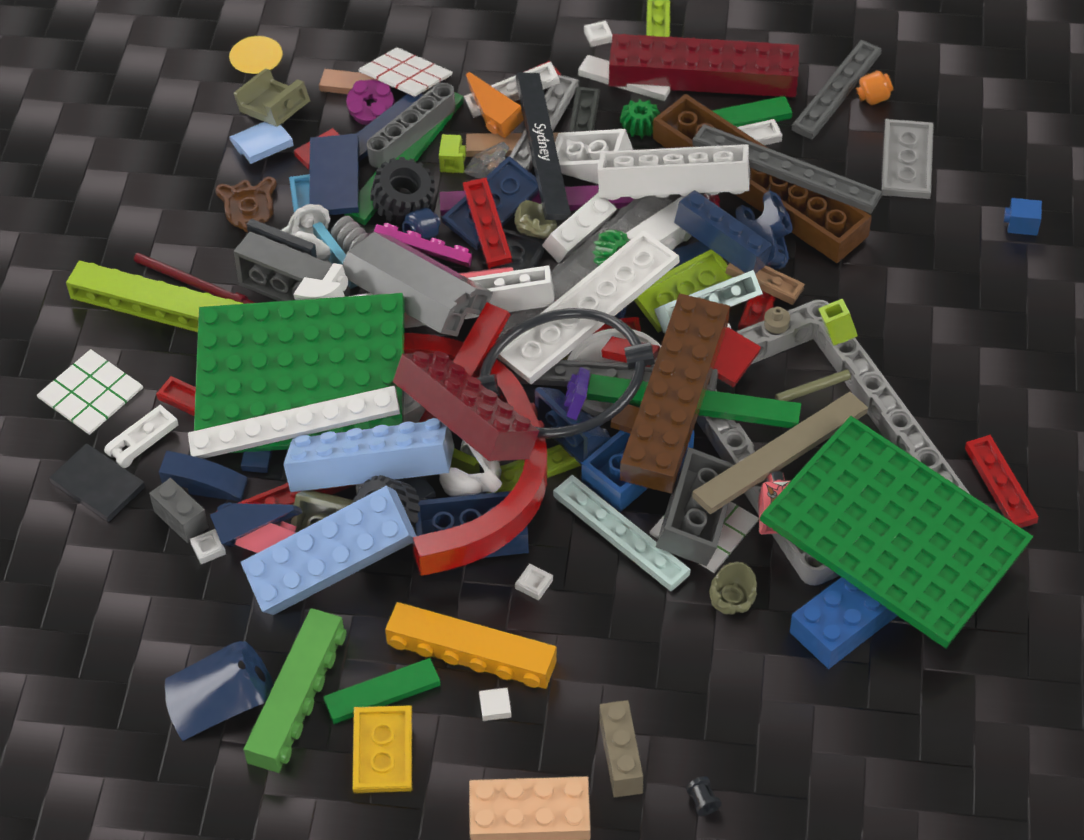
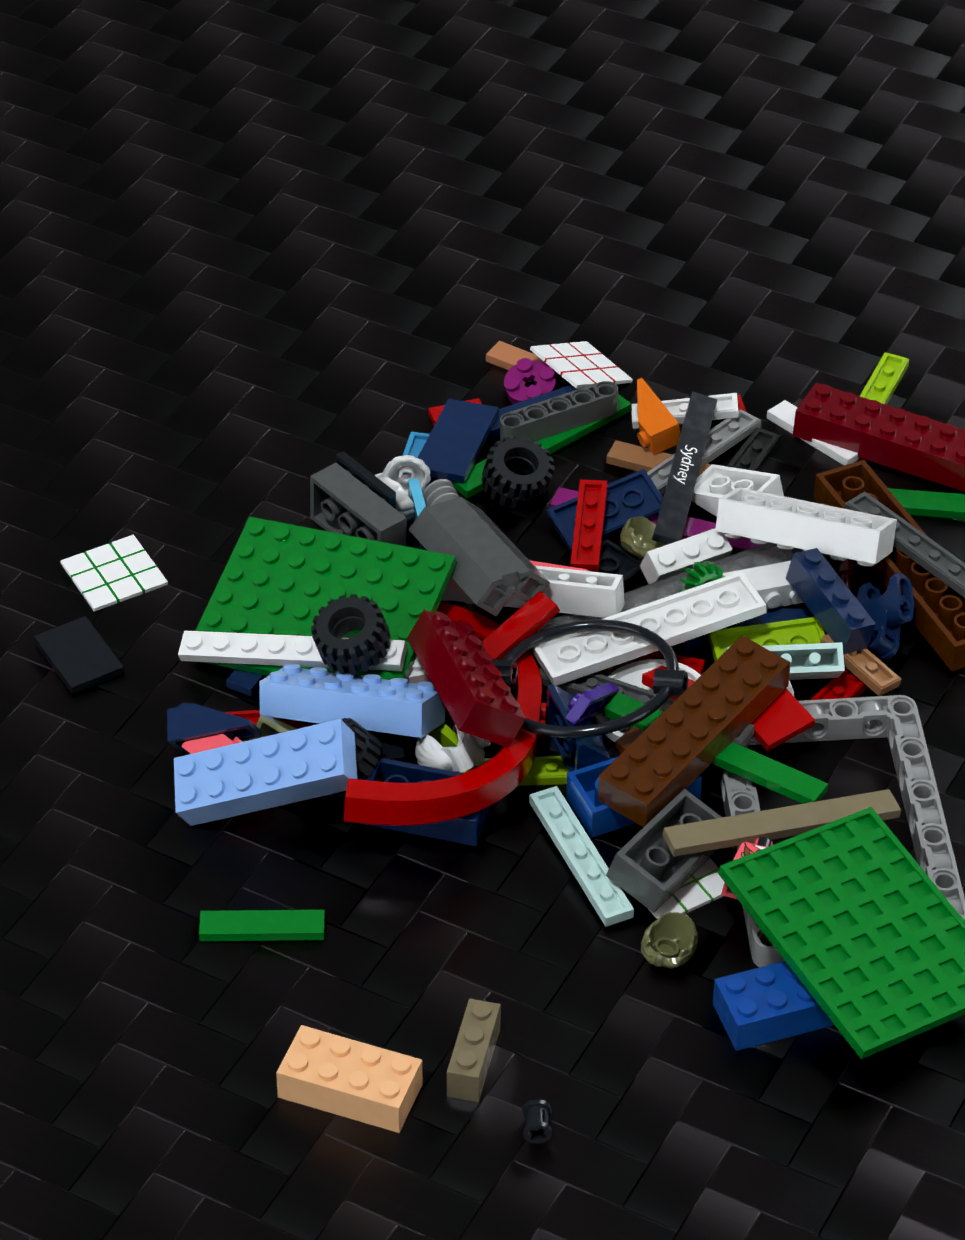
camera: 20 degrees right, 10 degrees down
lime brick [66,261,244,332] -> none
white plate [104,405,178,468] -> none
dark red bar [134,253,256,304] -> none
dark grey brick [149,478,209,543] -> none
red tile [156,376,196,416] -> none
dark blue slope [159,451,248,502] -> none
dark blue piece [165,641,273,741] -> none
white tile [190,529,226,564] -> none
reddish brown tile [215,177,277,233] -> none
yellow sticker [229,36,282,74] -> none
light blue slope [230,122,293,164] -> none
olive panel [234,68,310,126] -> none
bright green brick [244,608,346,773] -> none
white brick [293,263,348,300] -> none
yellow tile [353,706,412,793] -> none
dark pink plate [374,223,473,268] -> none
light orange brick [385,602,557,689] -> none
dark blue head [402,207,440,240] -> none
lime brick [439,134,466,173] -> none
clear slope [464,141,510,179] -> none
white tile [479,688,511,721] -> none
white tile [515,564,553,600] -> none
white tile [584,21,612,47] -> none
green gear [620,98,660,139] -> none
white tile [737,119,782,145] -> none
dark tan tile [764,307,790,334] -> none
olive bar [775,369,851,401] -> none
lime brick [818,299,858,346] -> none
none -> black tyre [311,594,391,675]

